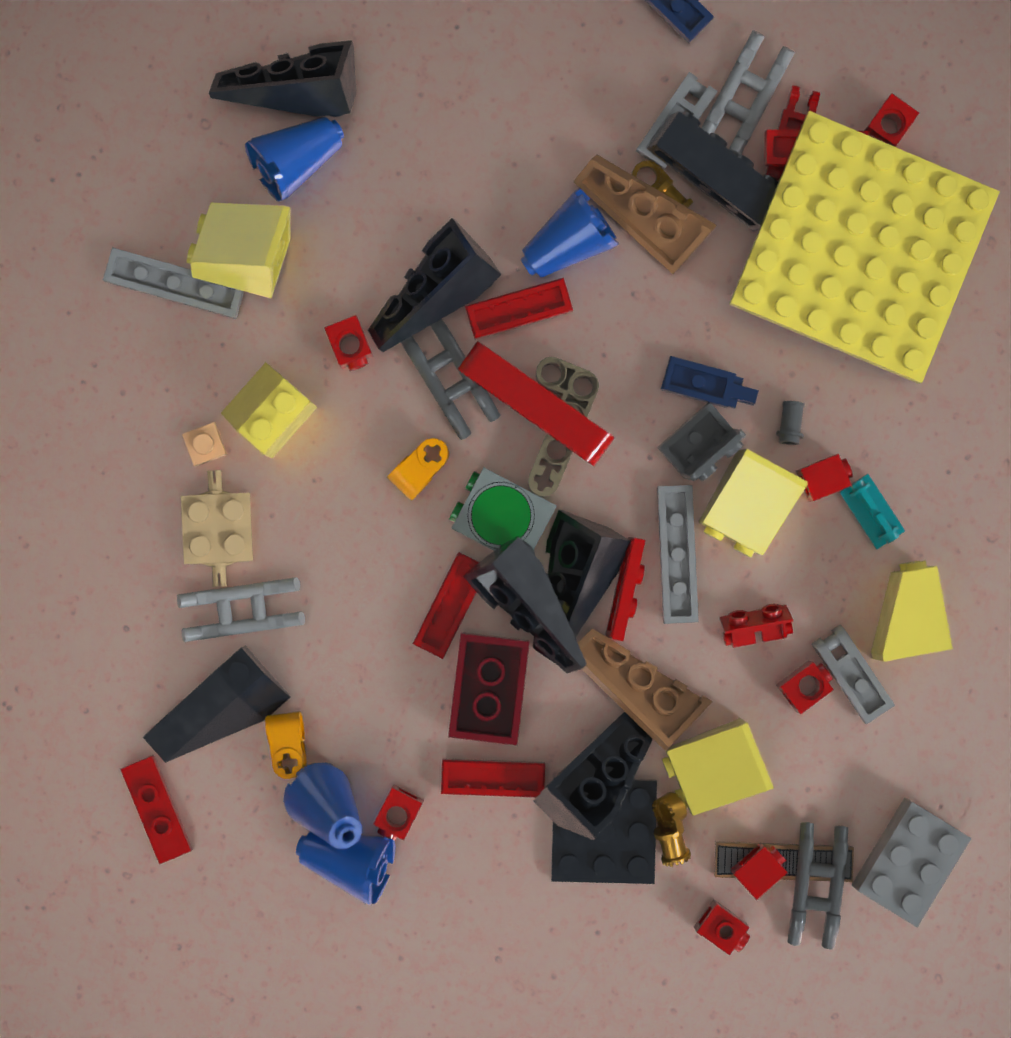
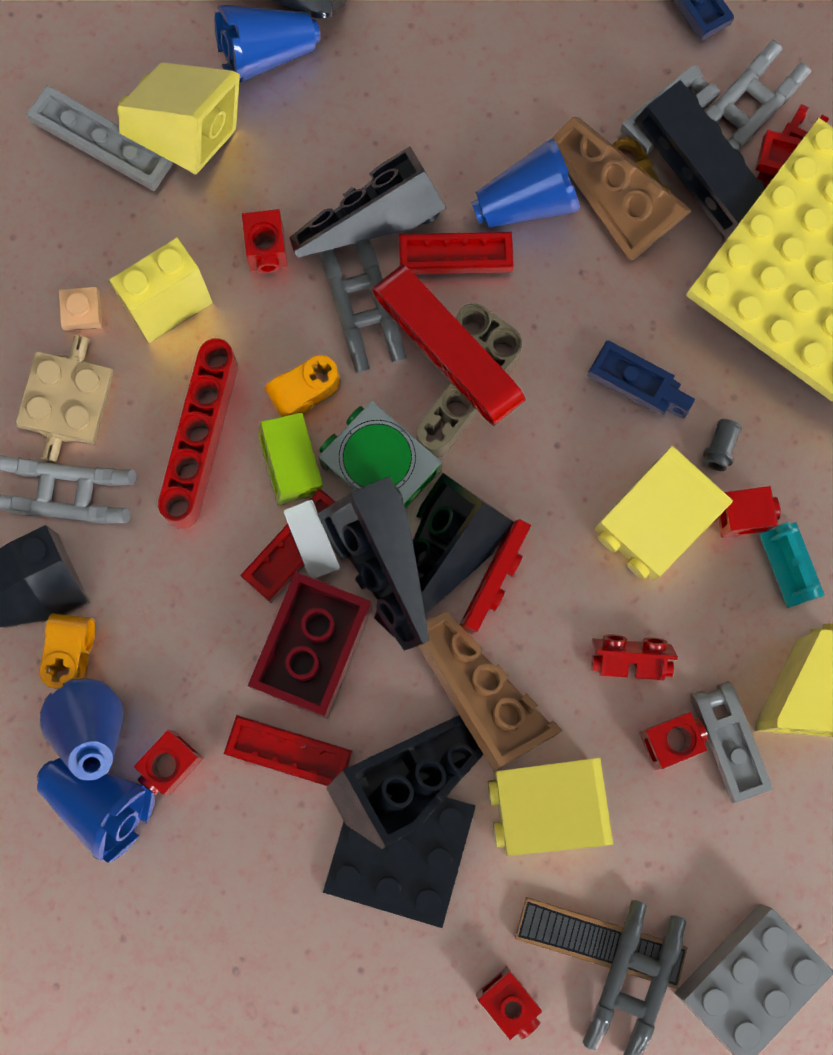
camera: 15 degrees right, 10 degrees down
pearl gold connector [652,792,691,867] -> none
dark grey bracket [657,402,746,481] -> none
light grey plate [657,485,699,624] -> none
red brick [730,842,788,900] -> none
none -> red beam [158,338,238,529]
none -> lime hinge [258,413,323,506]
none -> white sticker [284,500,339,579]

